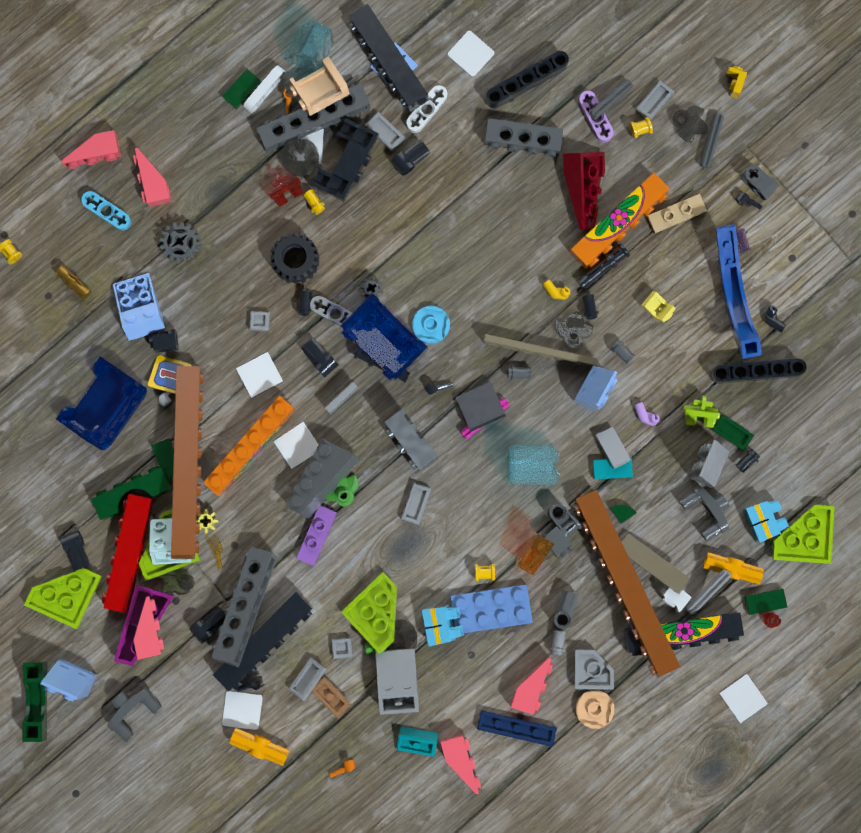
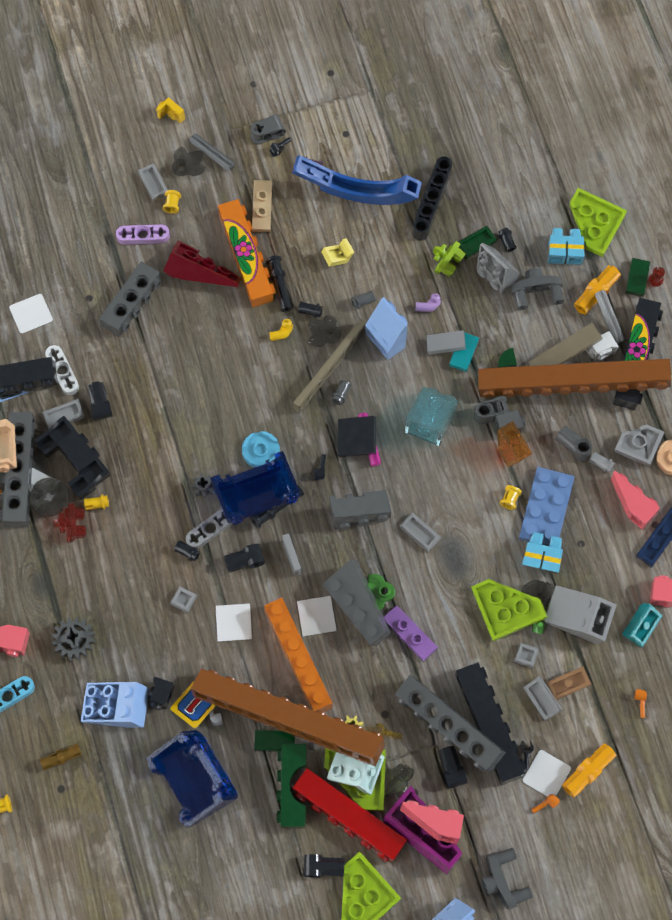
camera: 65 degrees left, 15 degrees down
black tyre [270,233,319,284] -> none
black beam [486,51,569,109] -> none
dark grey axle [589,79,633,119] -> none
black arm [764,305,786,333] -> none
none -> orange hand [531,794,560,813]

